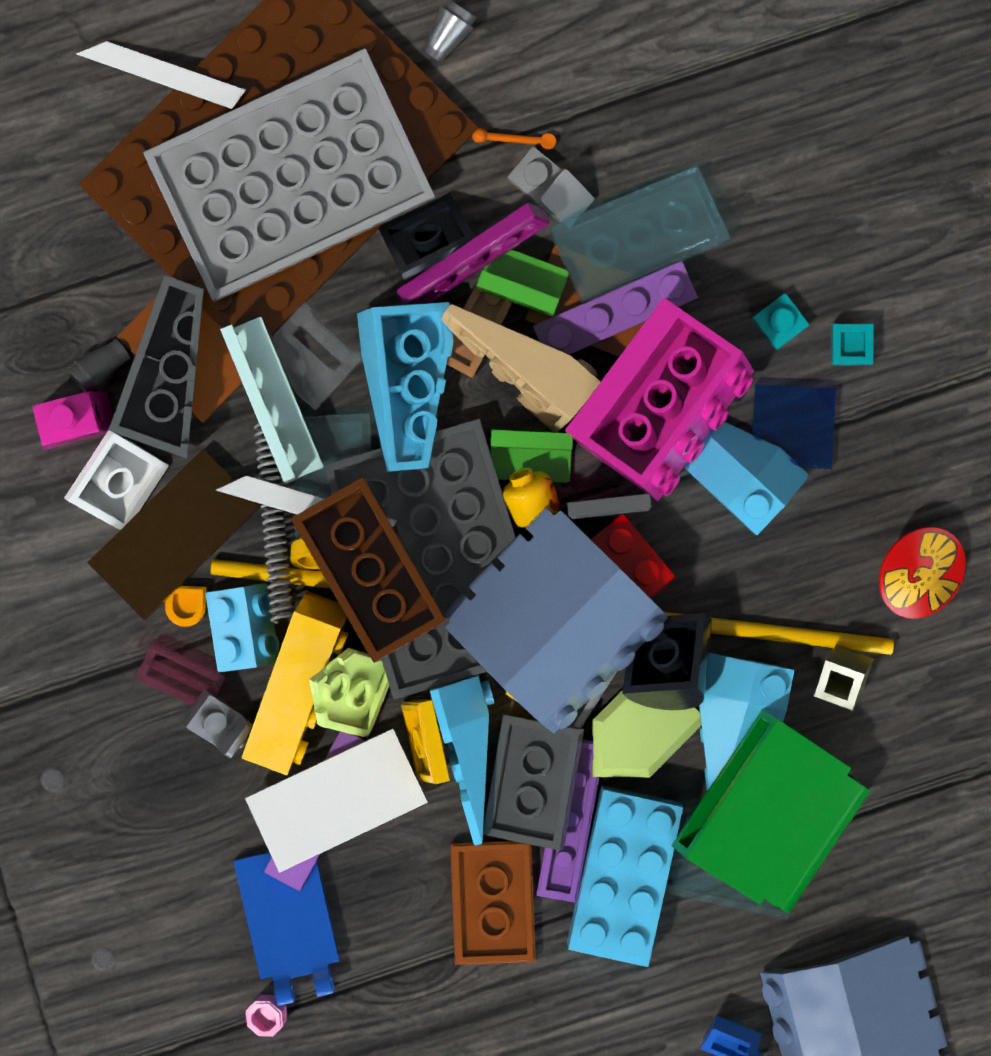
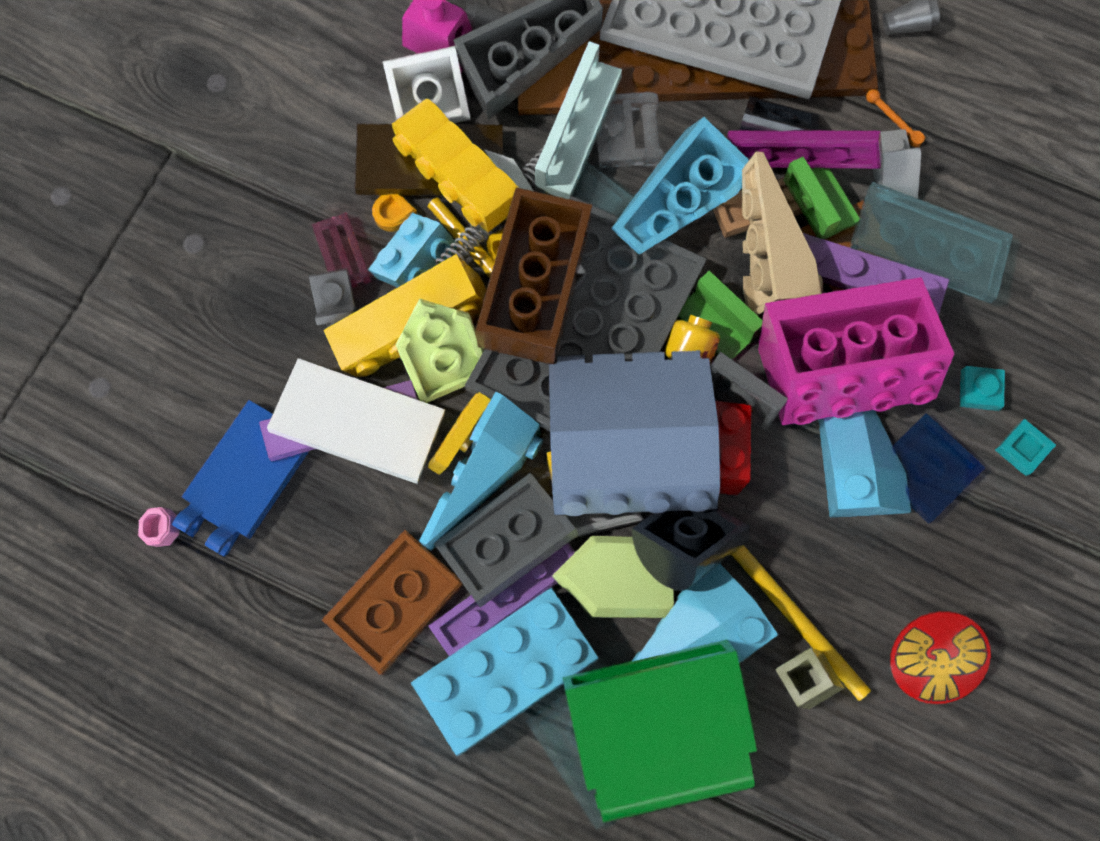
camera: 45 degrees right, 15 degrees down
none -> yellow brick [392,98,518,232]

